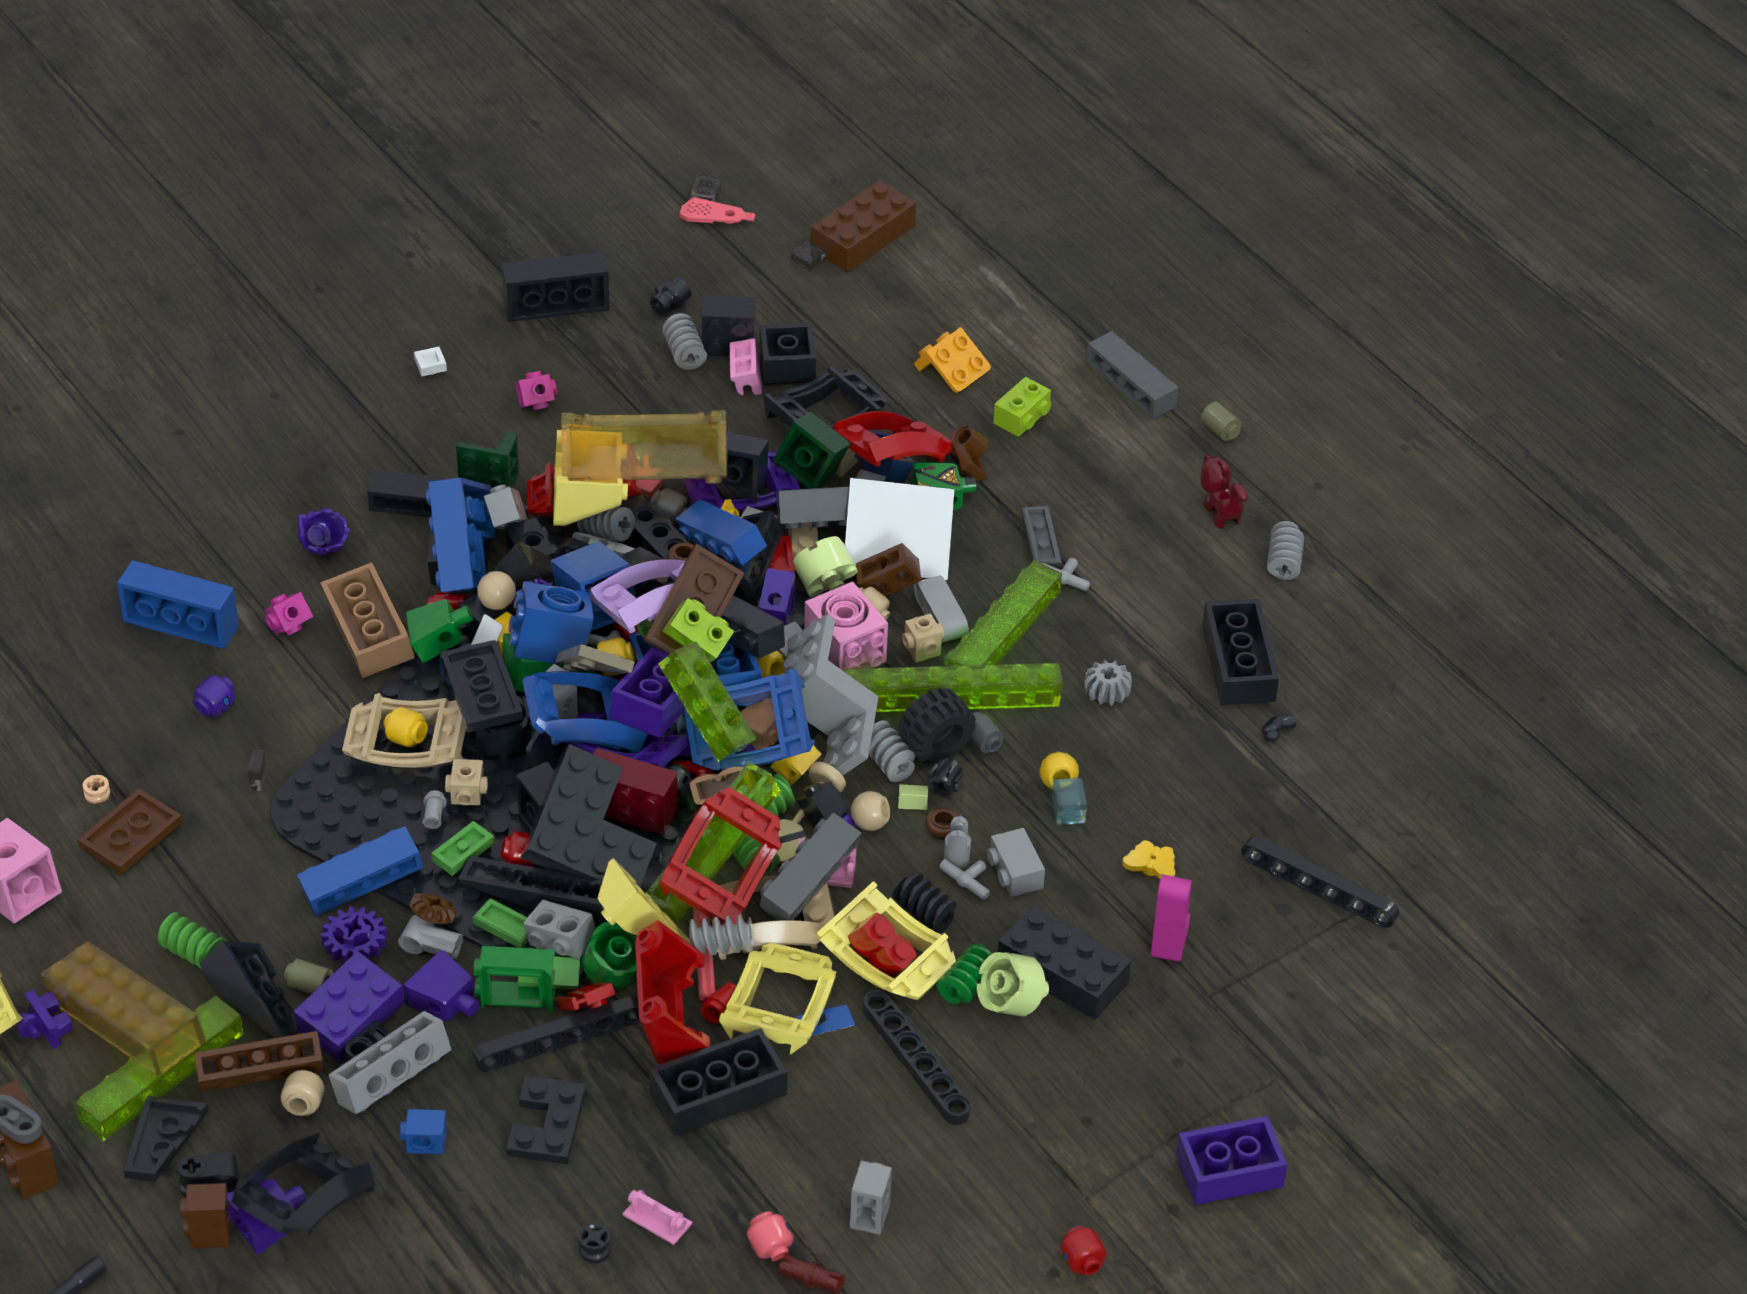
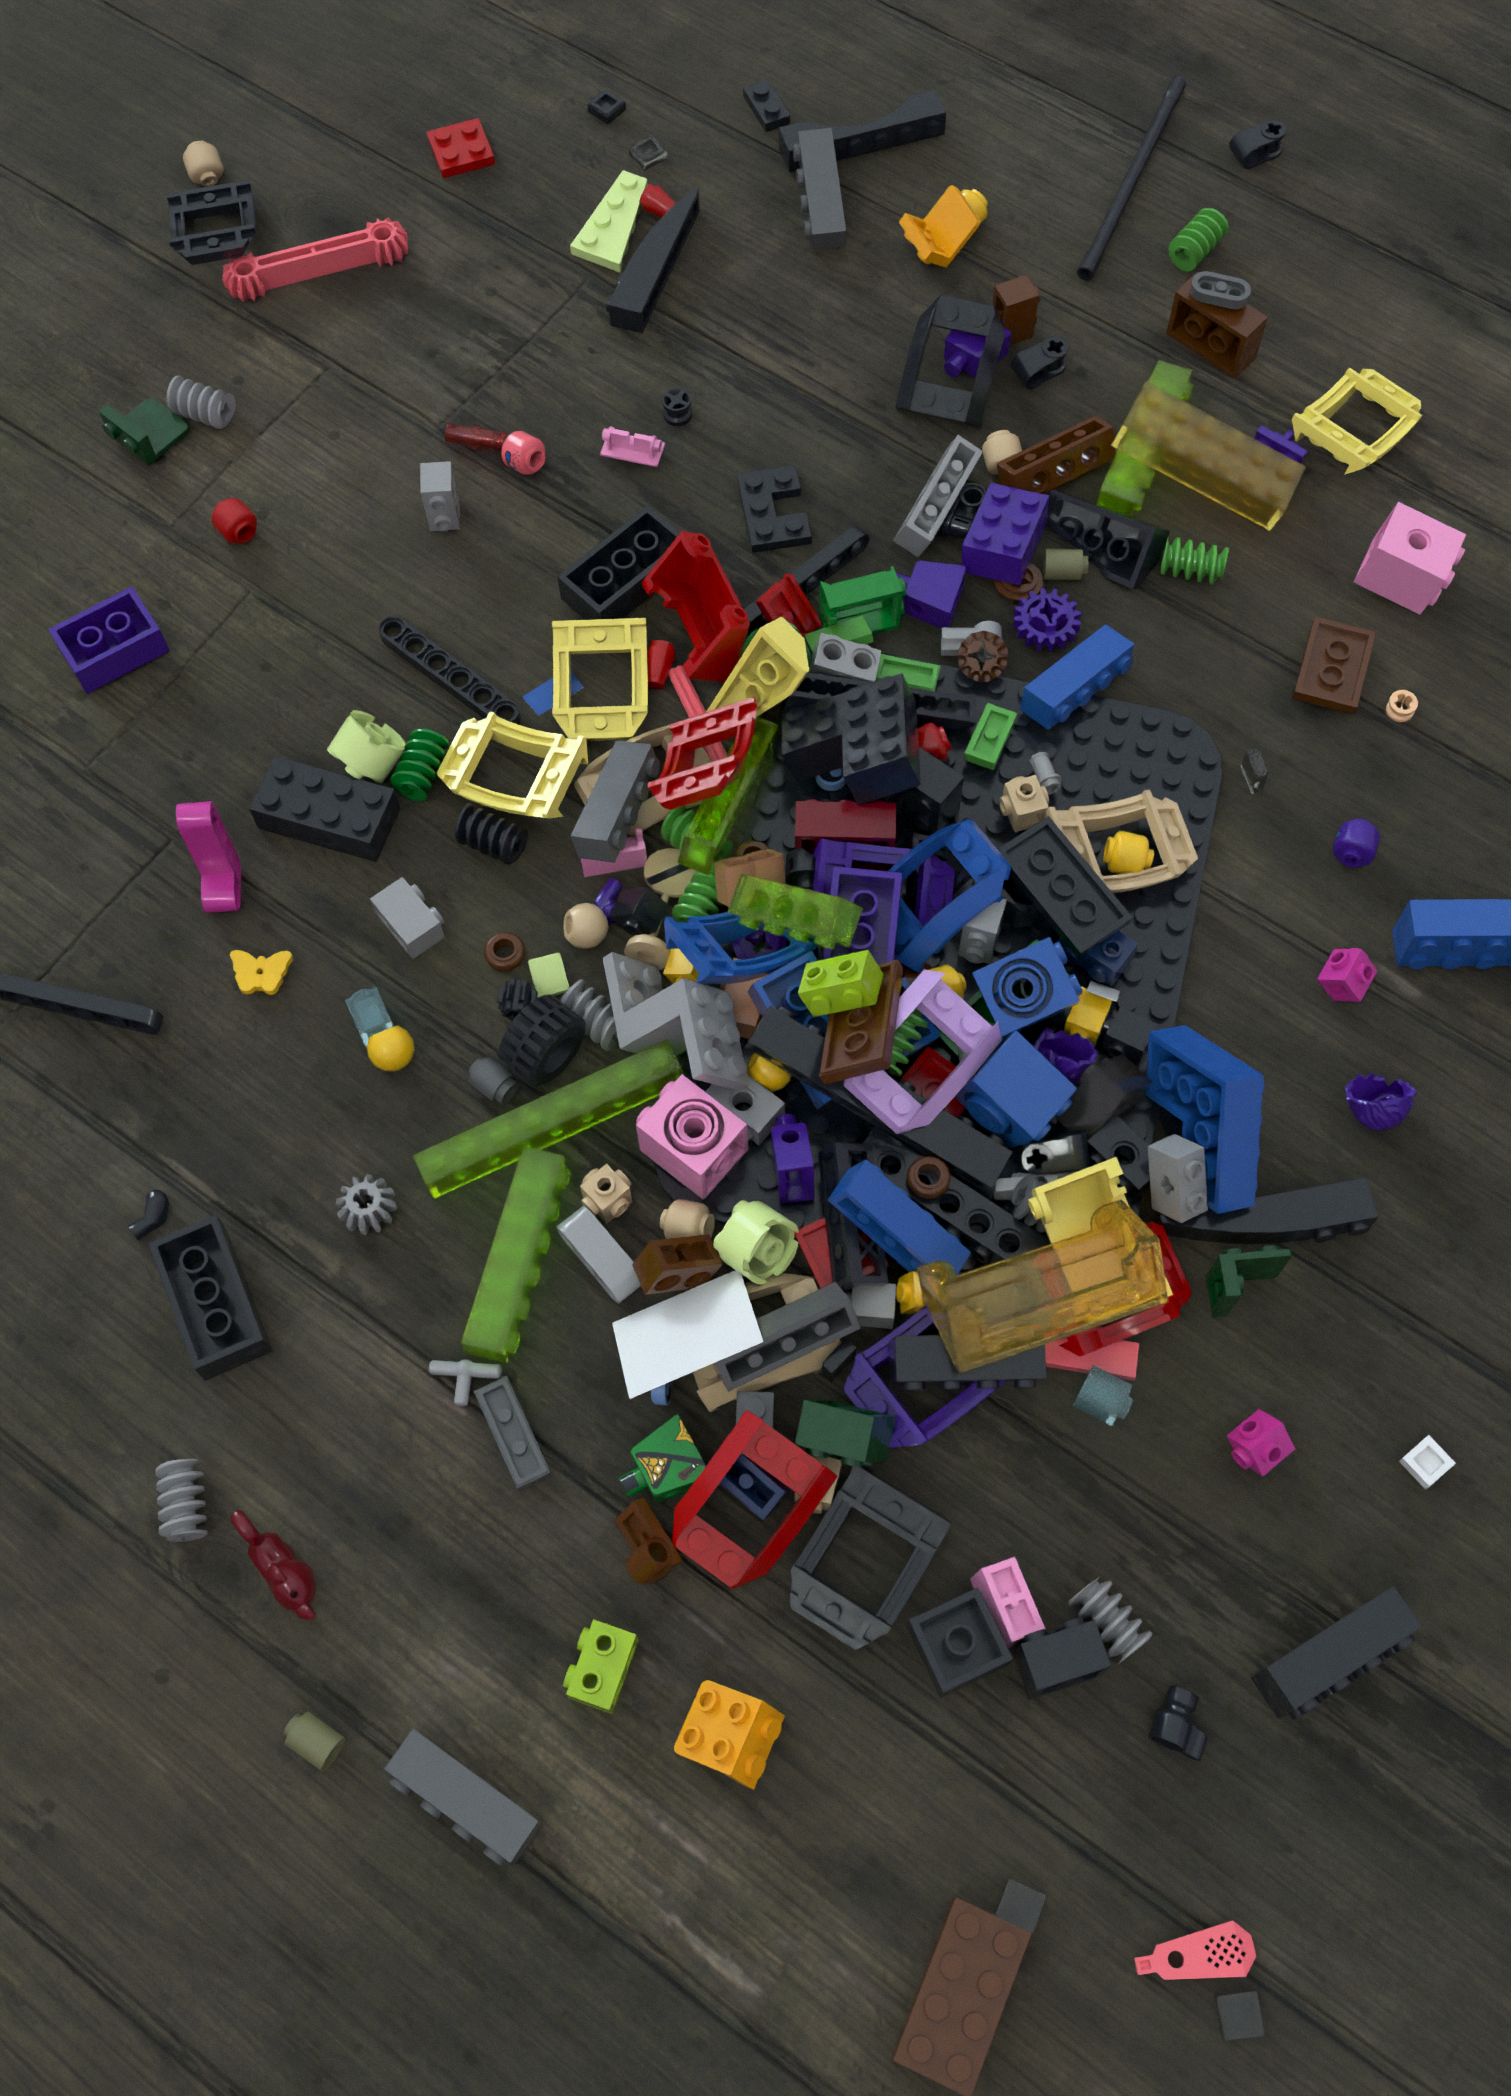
camera: 165 degrees right, 20 degrees up
black wing [123,1096,209,1182] -> none
medium nougat brick [320,563,415,678] -> none
blue brick [400,1109,447,1154] -> none
green torso [406,599,473,663] -> none
tan piece [477,571,516,610] -> none
dark tan wing [555,644,635,673] -> none
light grey piece [689,915,754,955] -> none
red brick [848,912,916,977] -> none
light grey piece [939,859,990,900] -> none
light grey hinge [944,815,971,869] -> none

